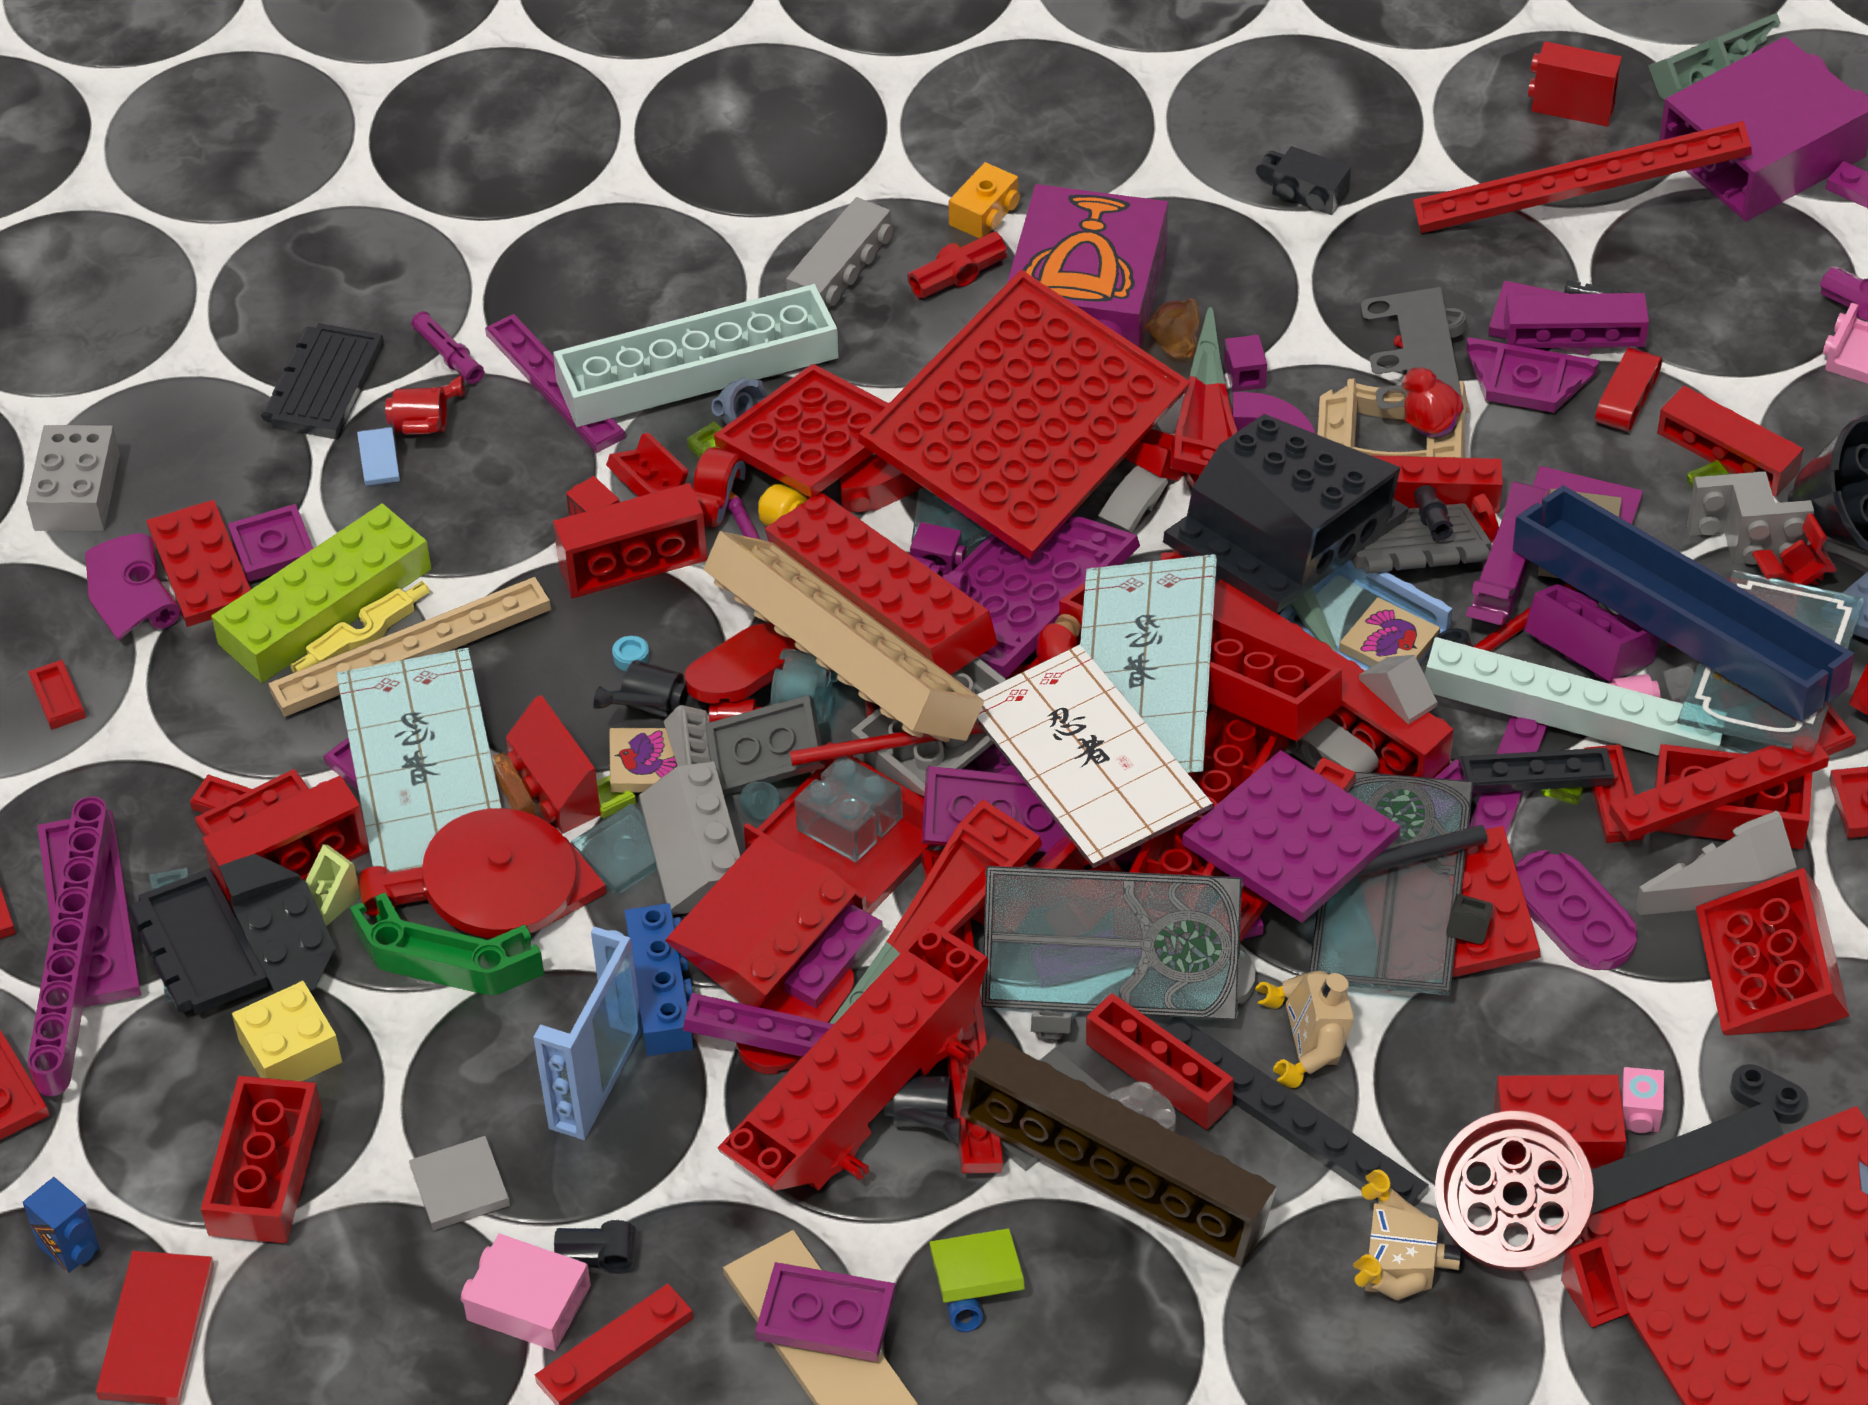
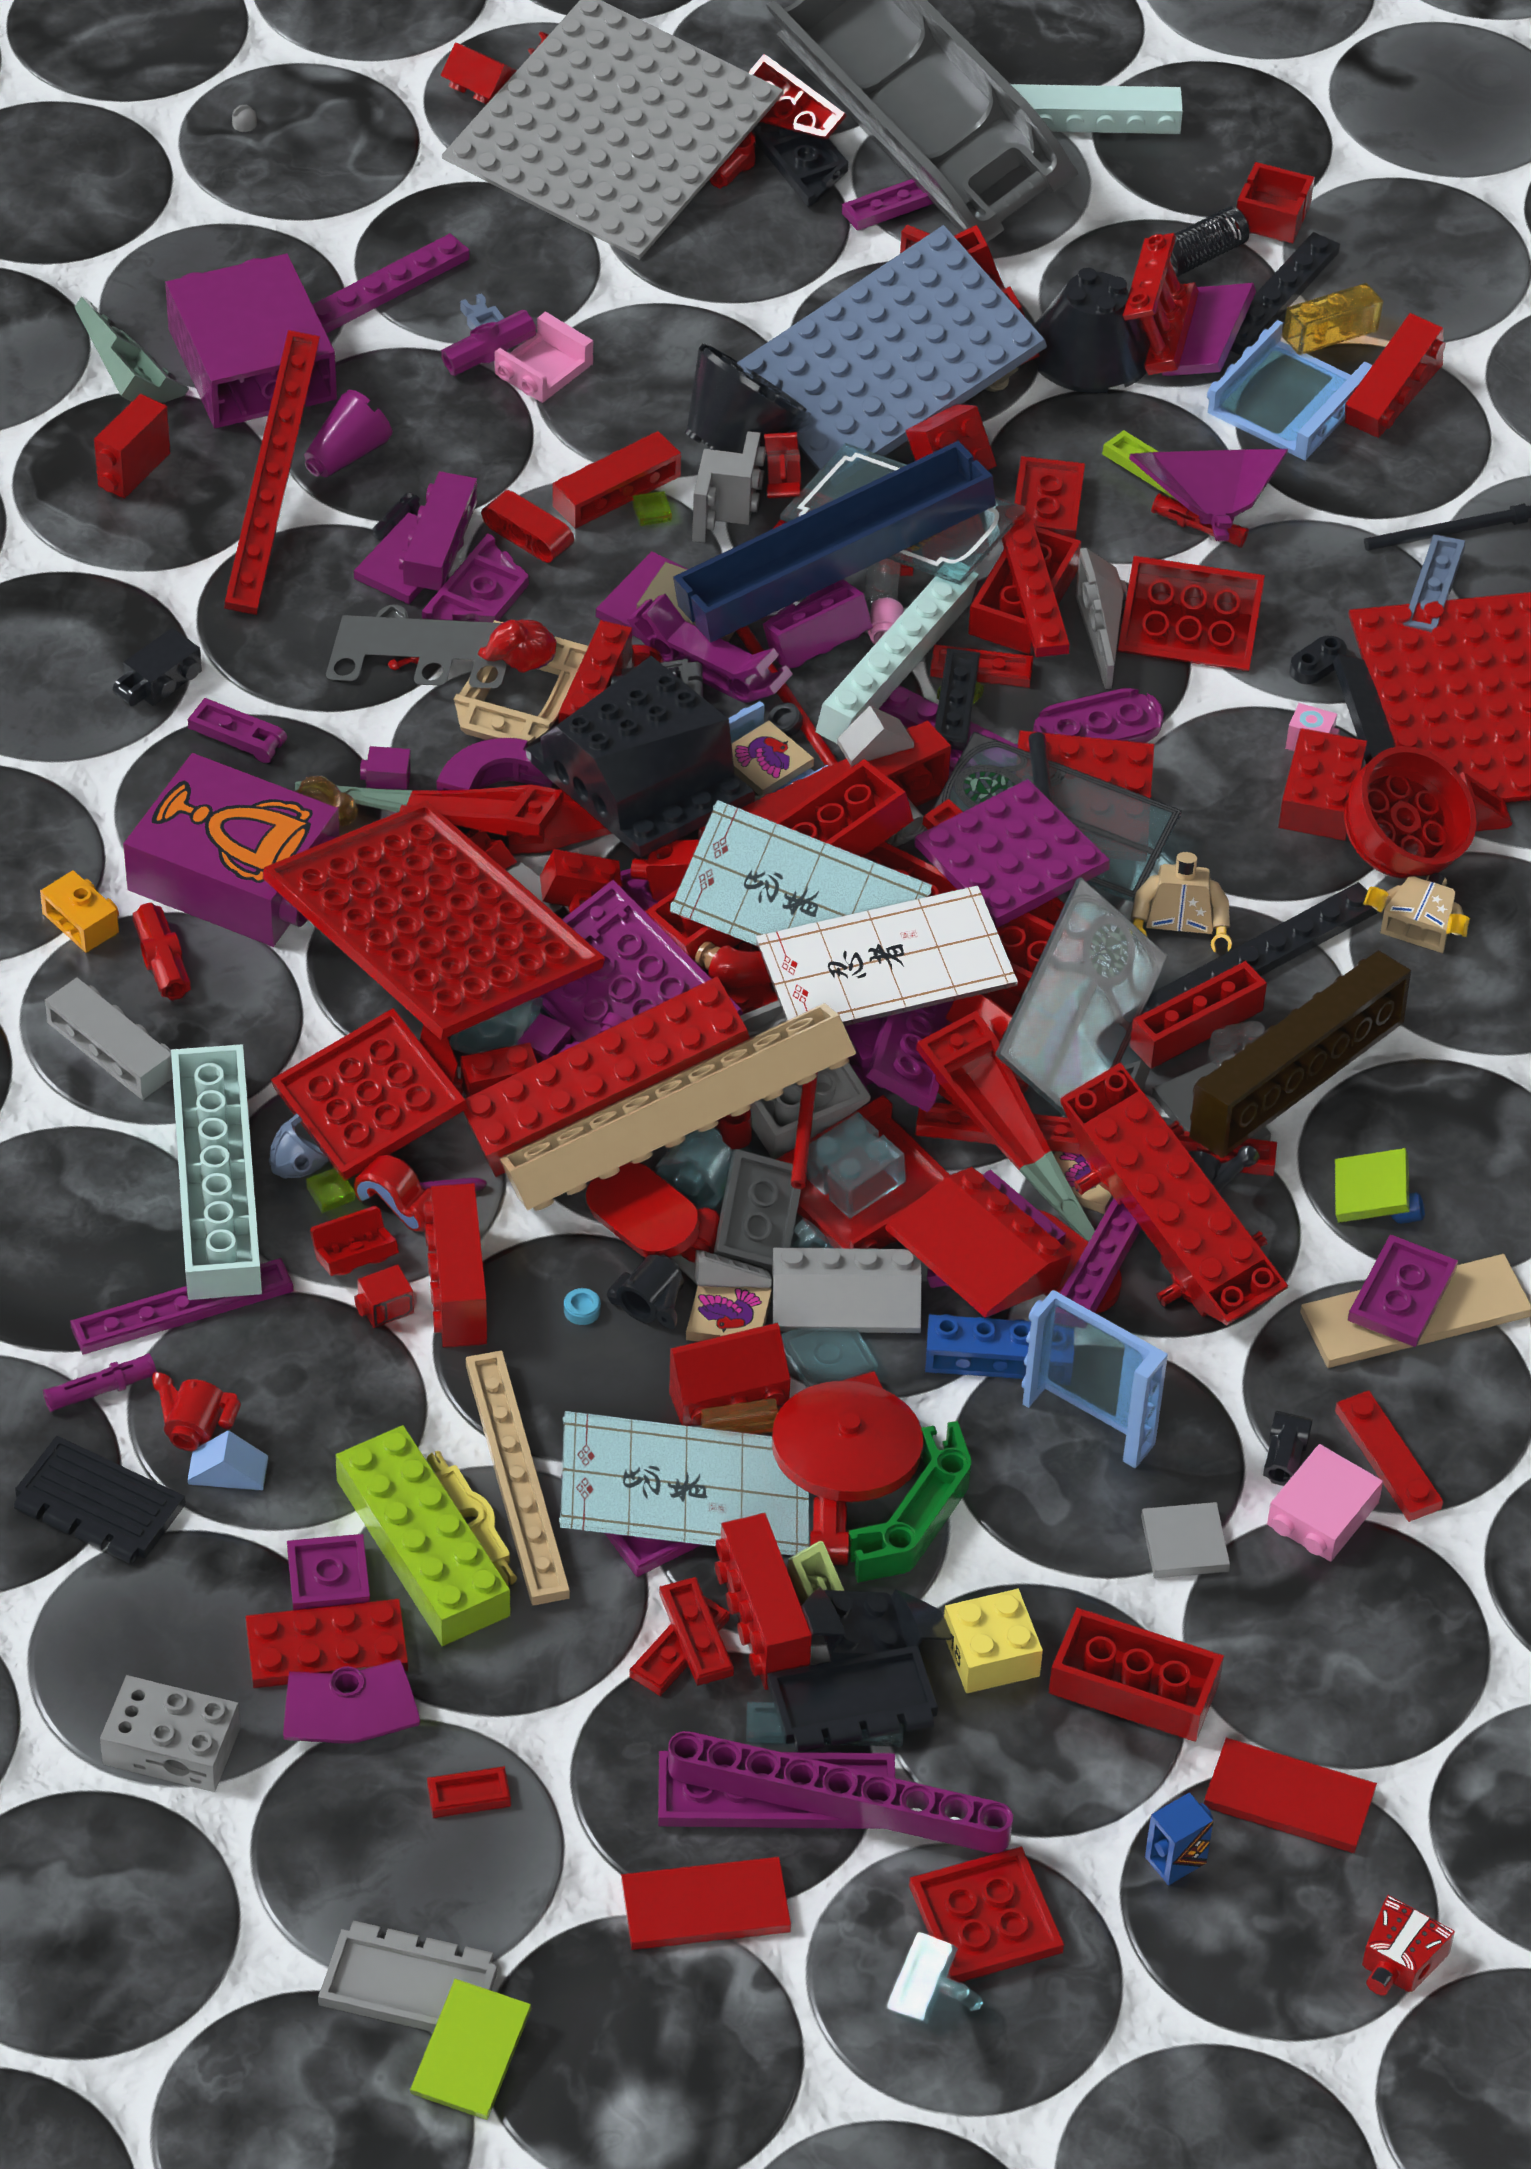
camera: 80 degrees left, 0 degrees up
yellow head [758,484,808,527] -> none
pearl dark grey slope [1446,894,1494,944] -> none
none -> magenta plate [187,698,287,763]
none -> magenta cone [304,389,393,477]
none -> red brick [461,1042,537,1098]
none -> red brick [540,849,622,913]

